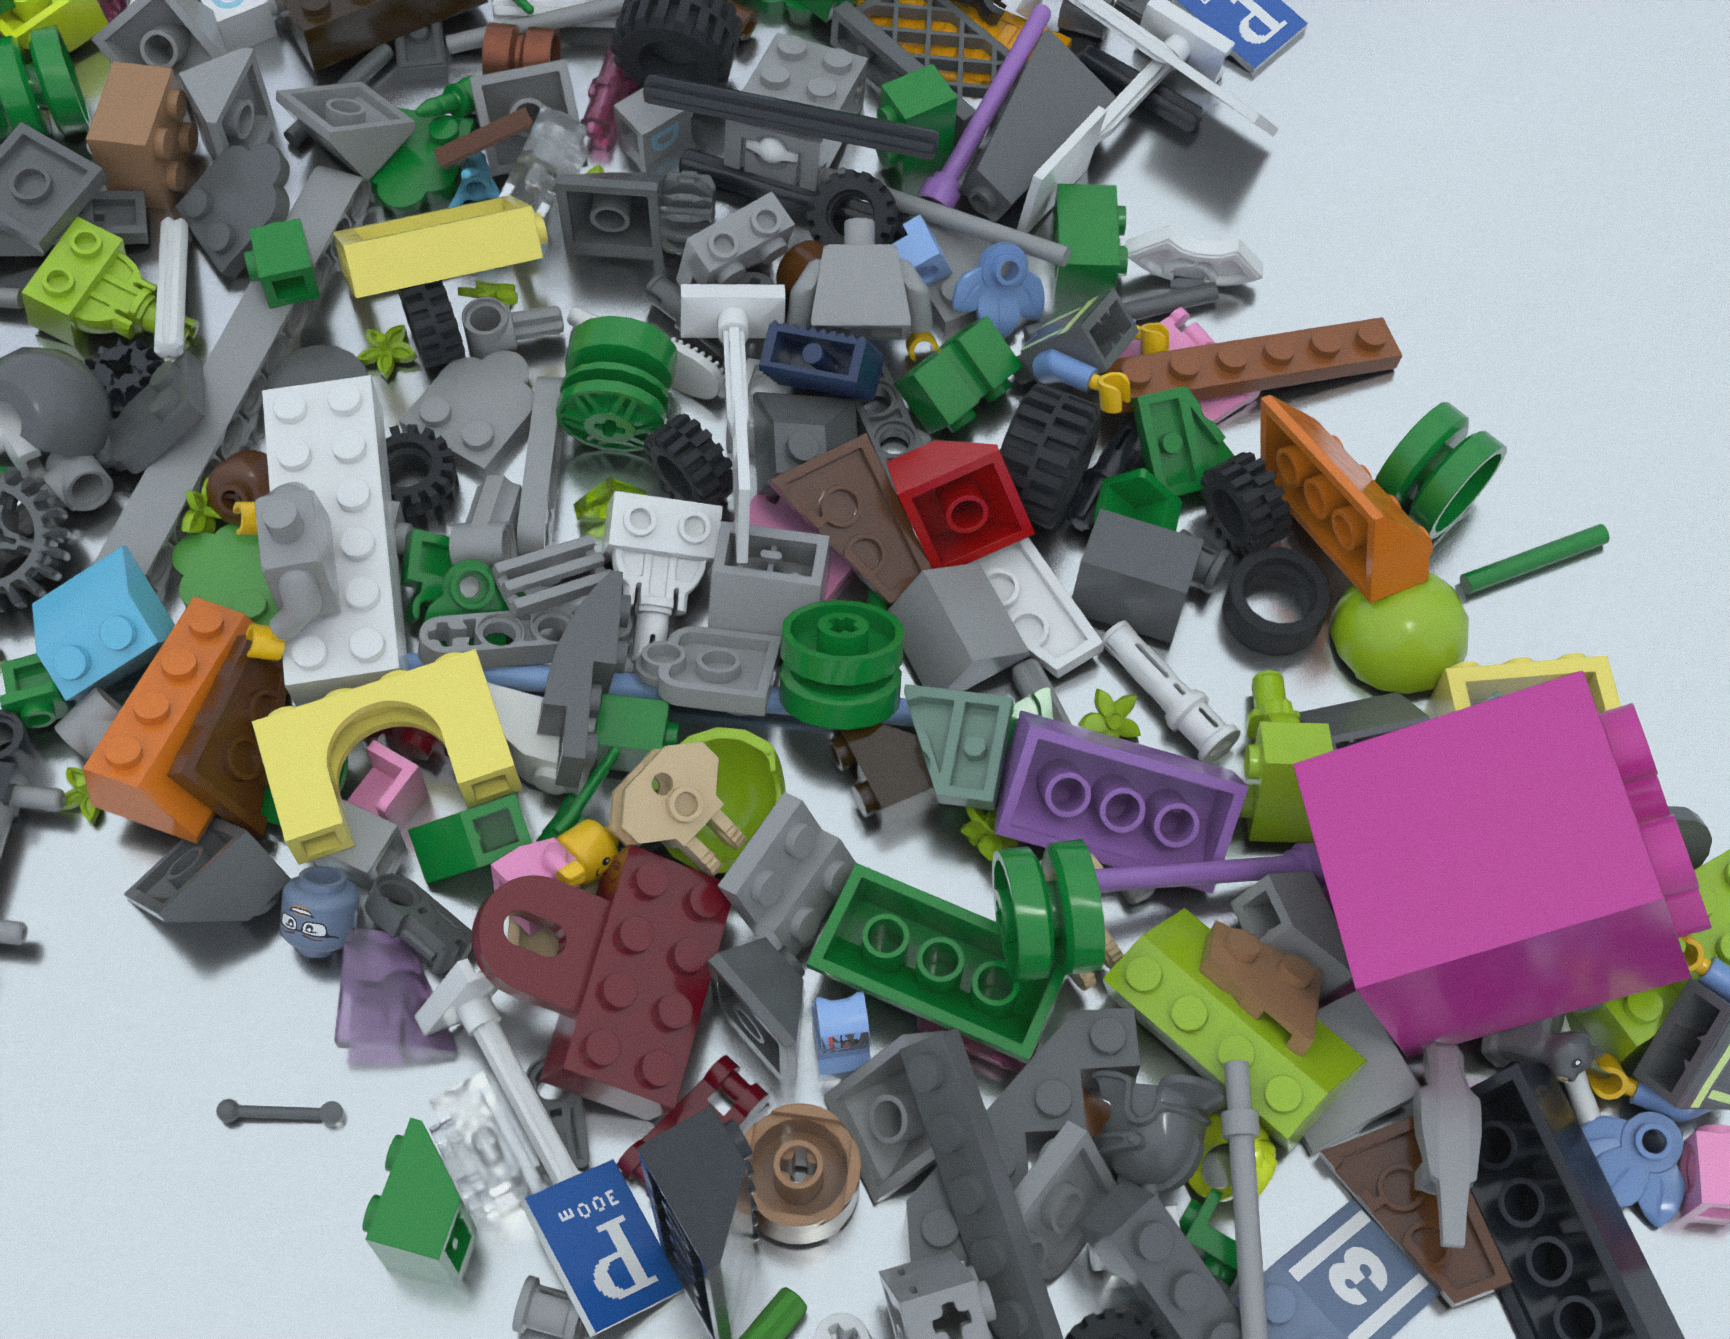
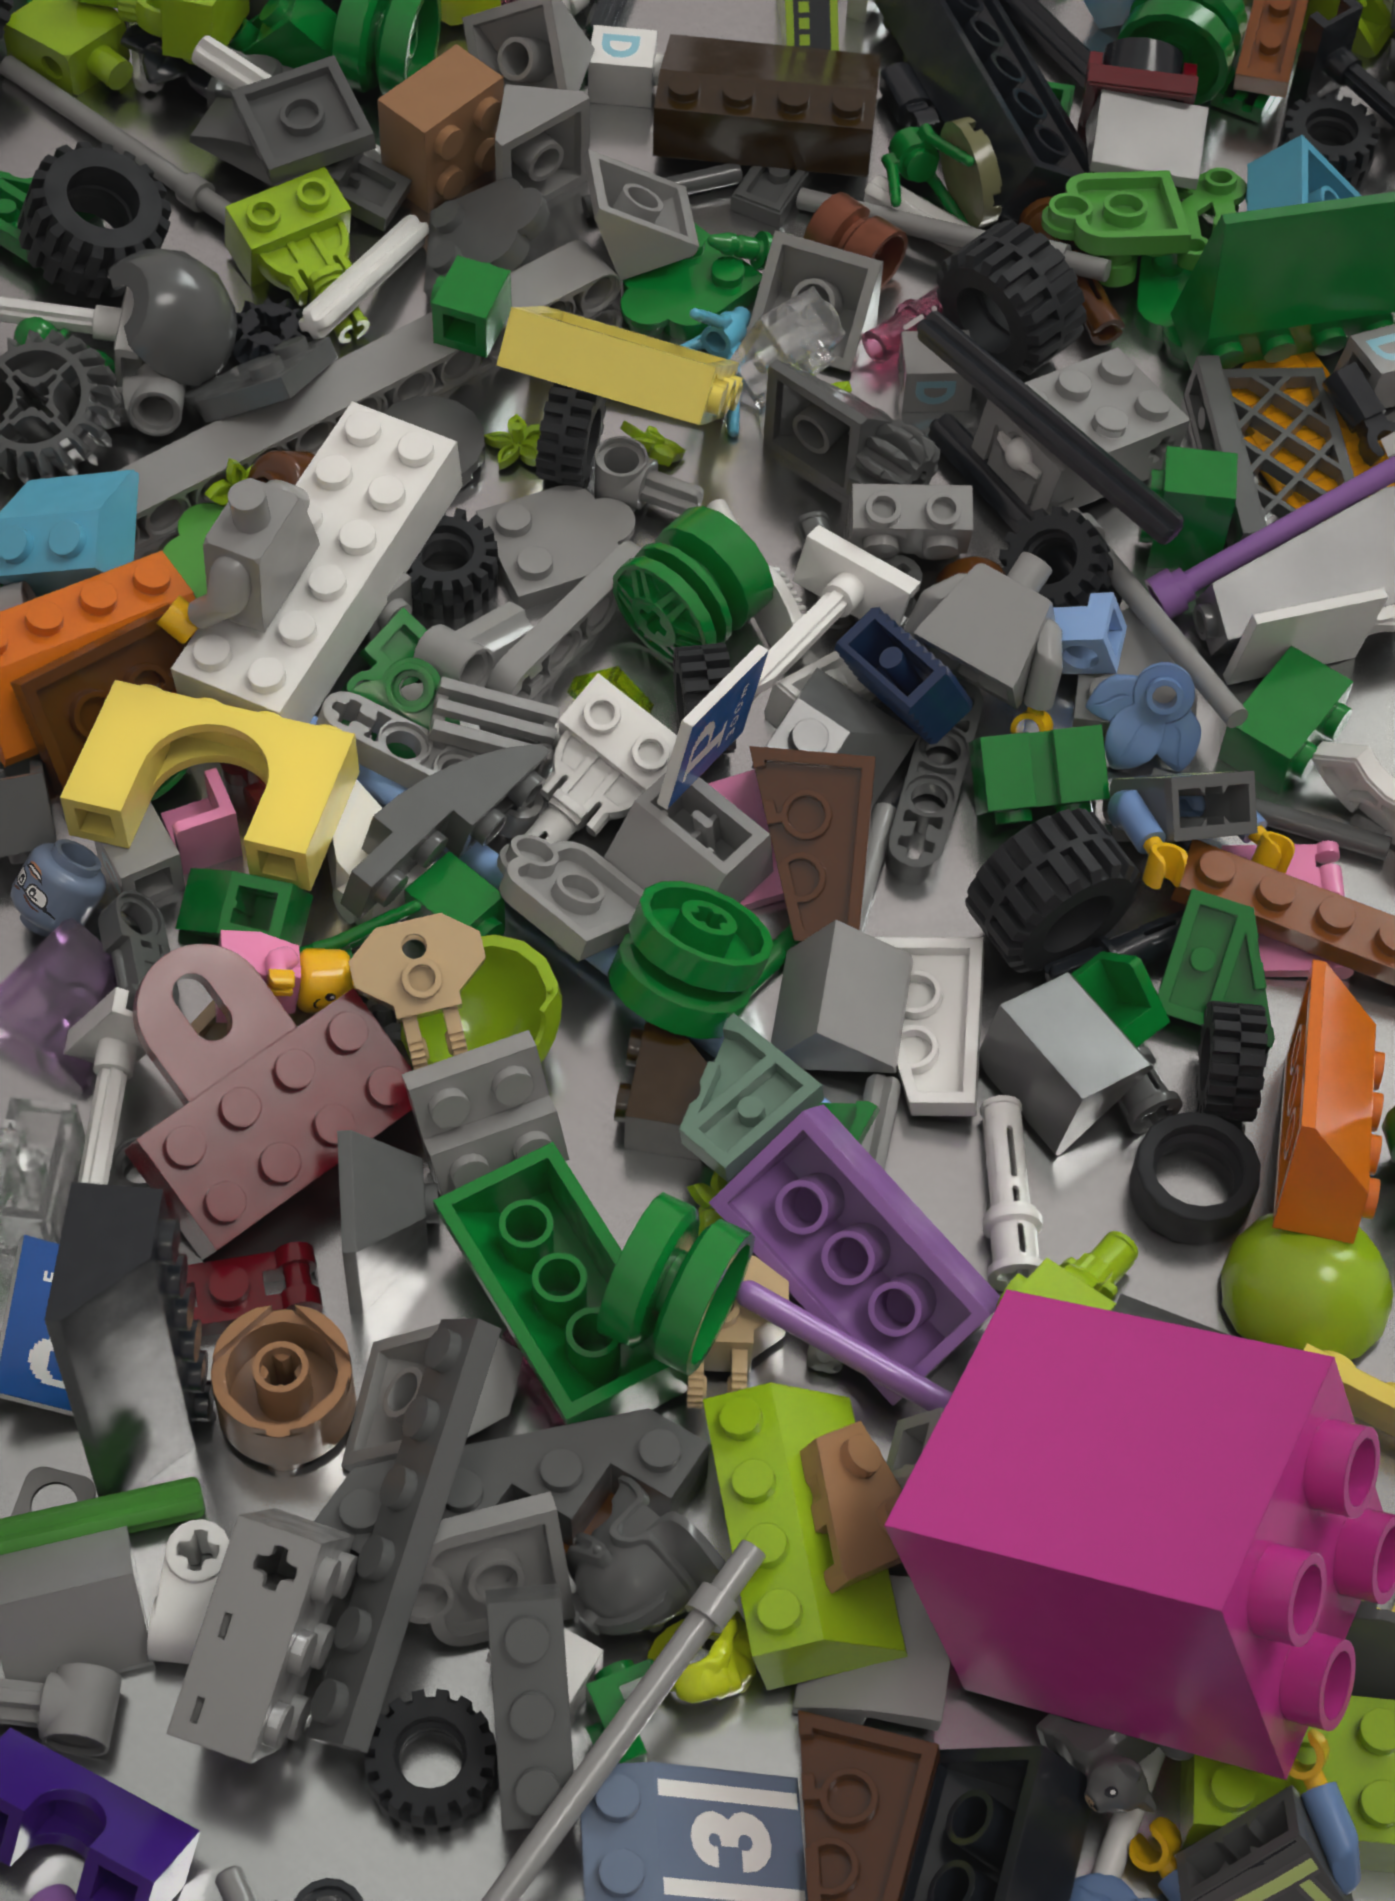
camera: 35 degrees right, 5 degrees down
reddish brown tile [433,107,533,169] -> none
light blue leg [812,992,871,1082] -> none
red slope [886,440,1035,569] -> none
lime plant [1078,688,1141,738] -> none
light grey animal [1413,1042,1482,1249] -> none

